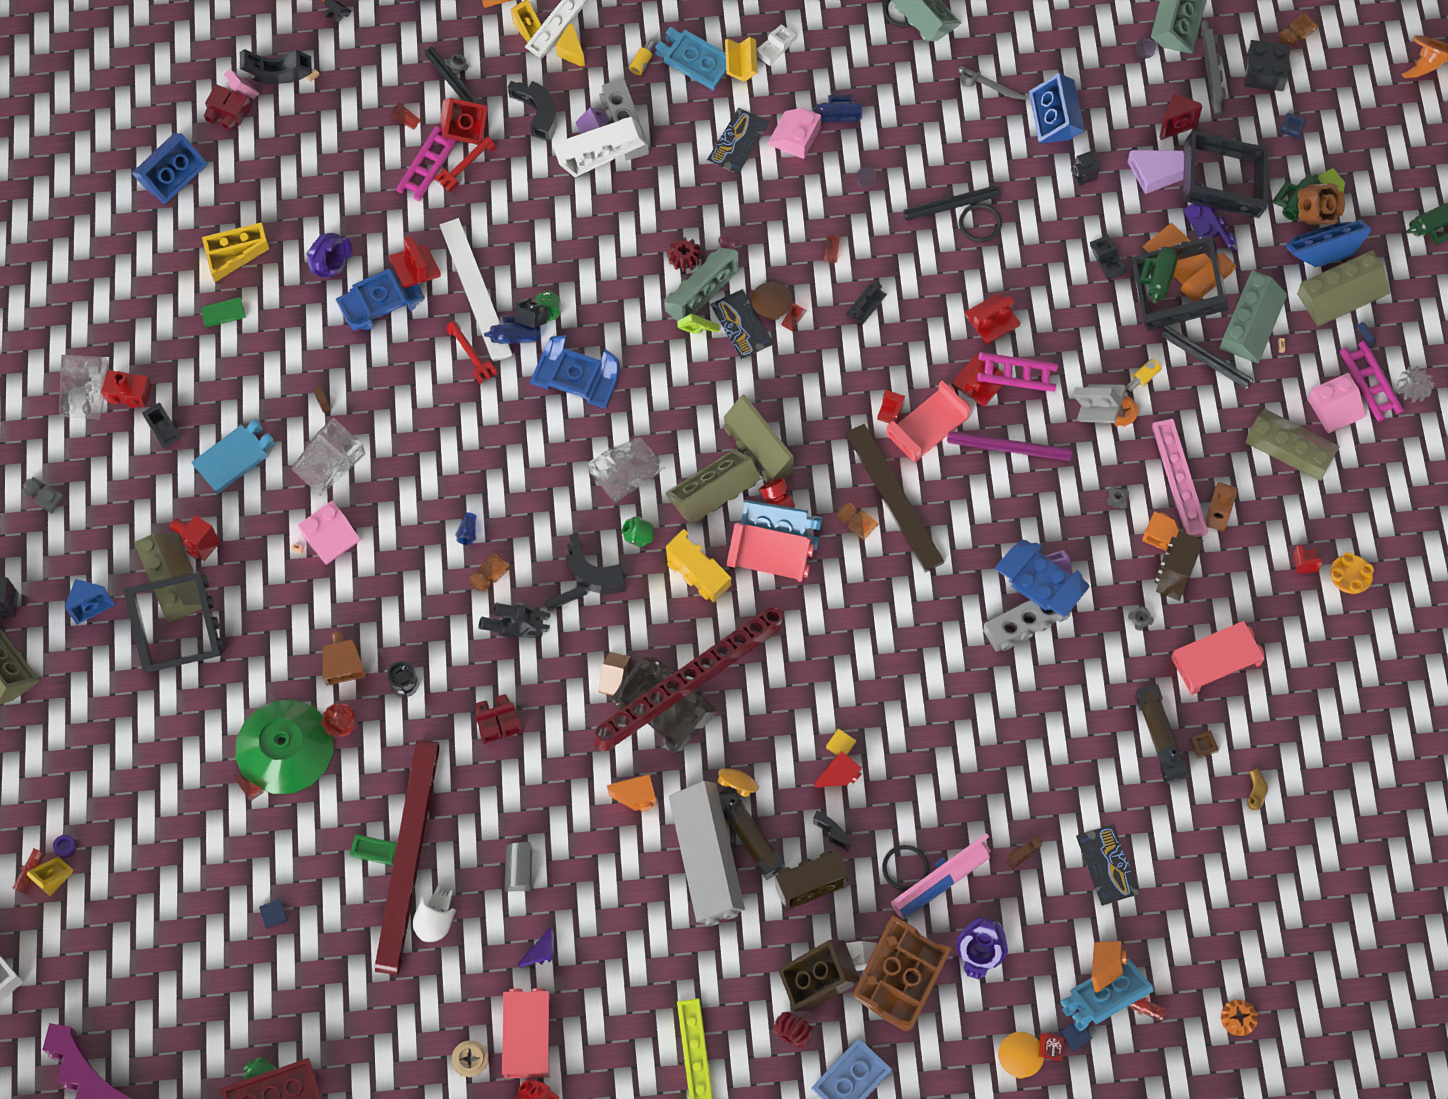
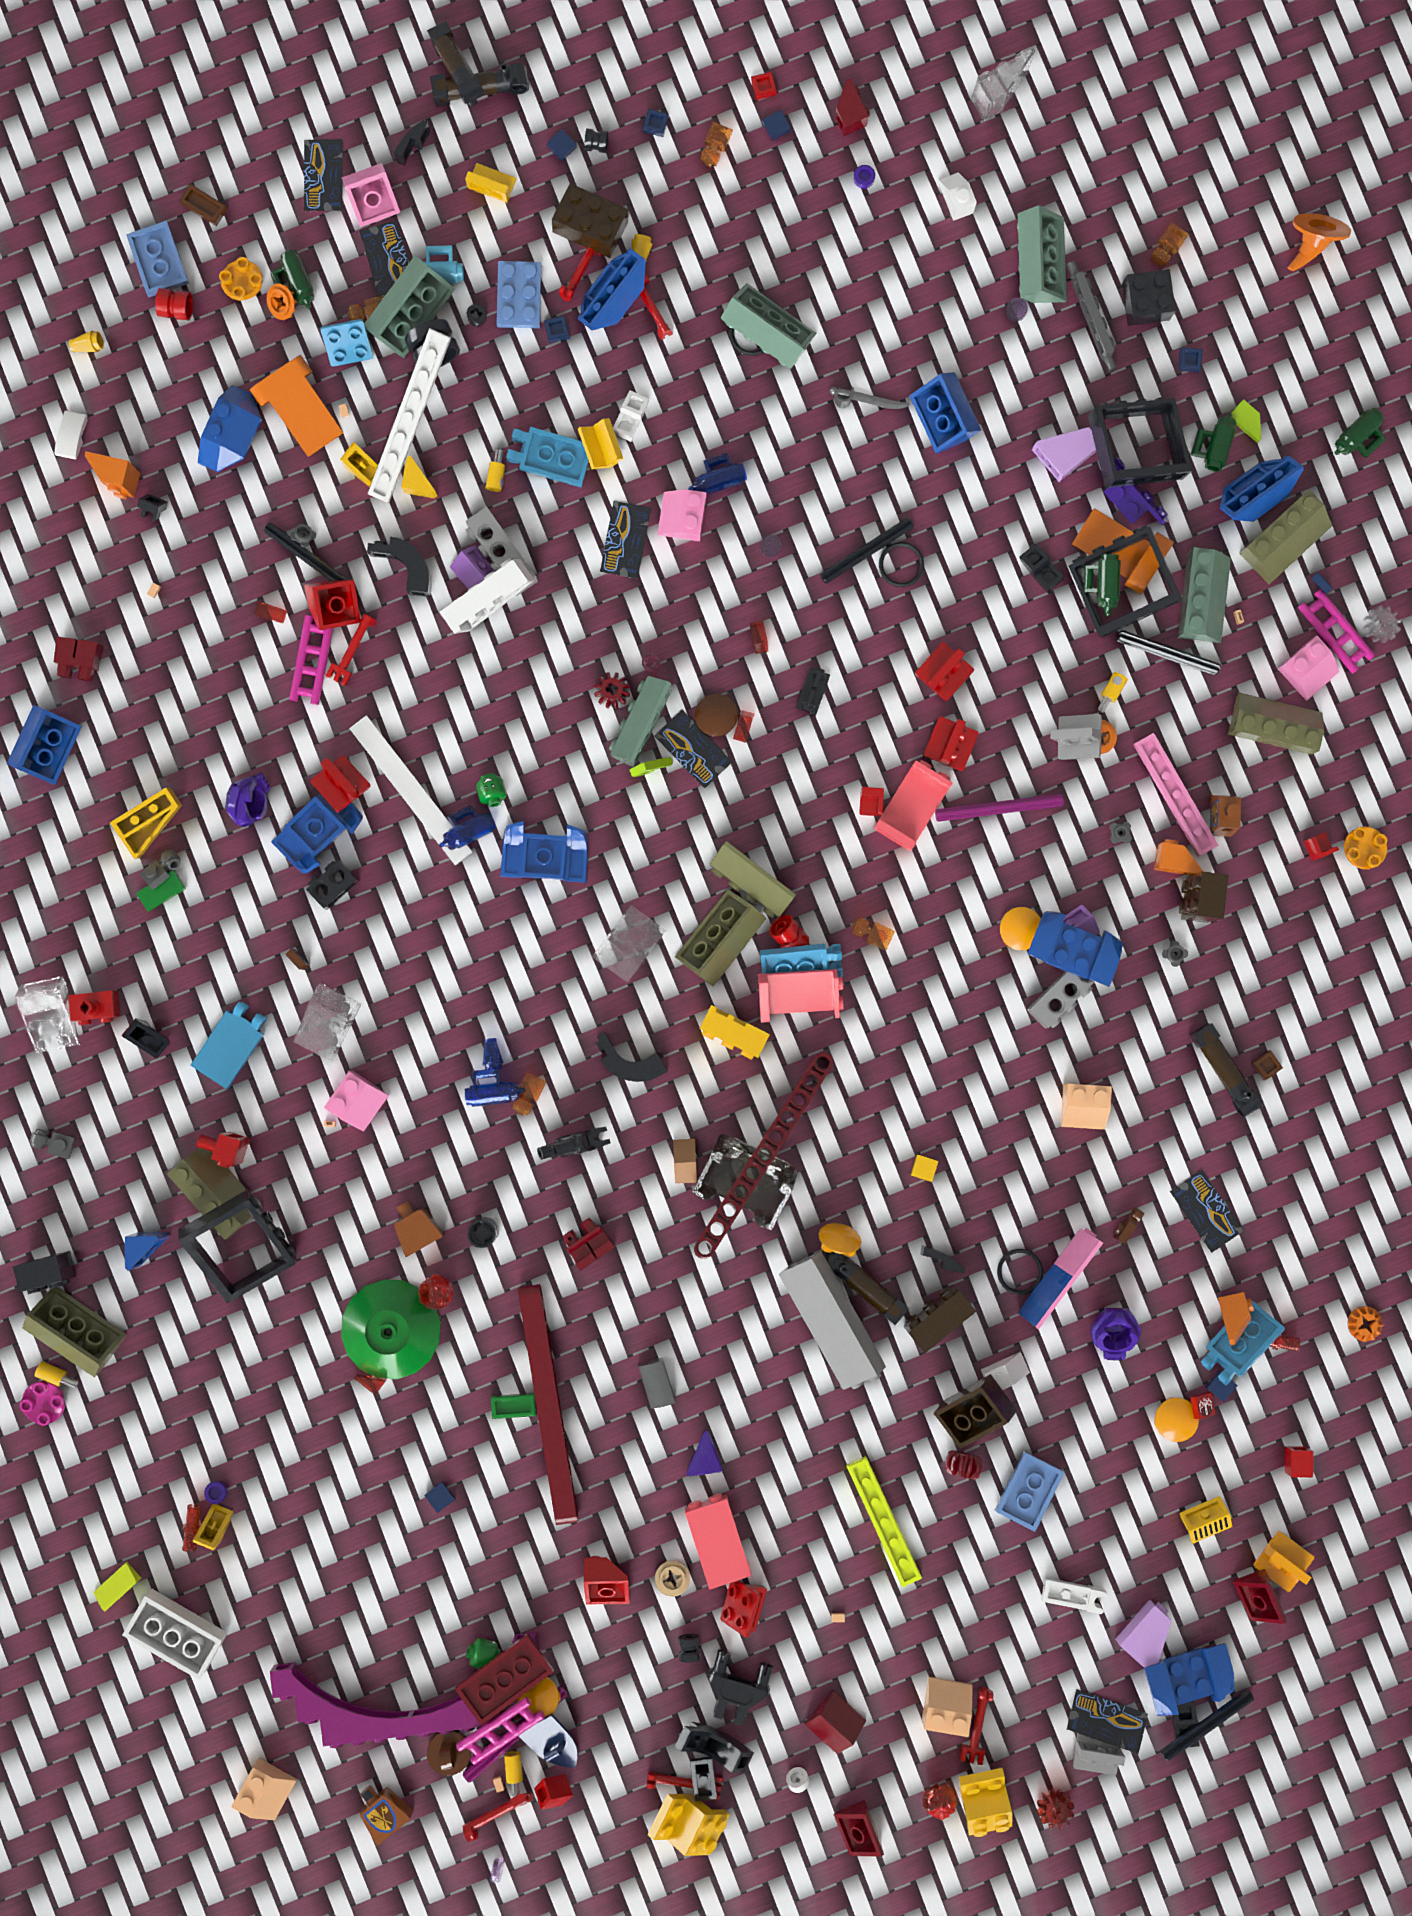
camera: 25 degrees left, 20 degrees up
bright pink plate [224,69,259,99] -> none
black arch [239,49,312,84] -> none
white helmet [413,885,456,942] -> none
red hinge [446,321,498,384] -> none
black brick [515,298,548,328] -> none
black piece [544,585,587,611] -> none
orange slope [607,775,657,812] -> none
green head [622,516,655,547] -> none
red slope [813,750,862,788] -> none
dark brown tile [846,424,944,573] -> none
dark orange piece [851,915,952,1032] -> none
dark pink bar [977,352,1058,392] -> none
black brick [1071,151,1100,186] -> none
dark red slope [1159,94,1203,140] -> none
coral panel [1171,621,1265,695] -> none
pearl gold arm [1247,769,1268,810] -> none
dark orange brick [1298,183,1345,225] -> none
none -> dark grey plate [139,850,181,890]
none -> black brick [306,860,359,910]
none -> clear blue piece [465,1068,526,1107]
none -> red slope [583,1556,630,1605]
none -> light orange dish [1000,907,1041,950]
none -> light nougat slope [1061,1083,1112,1130]

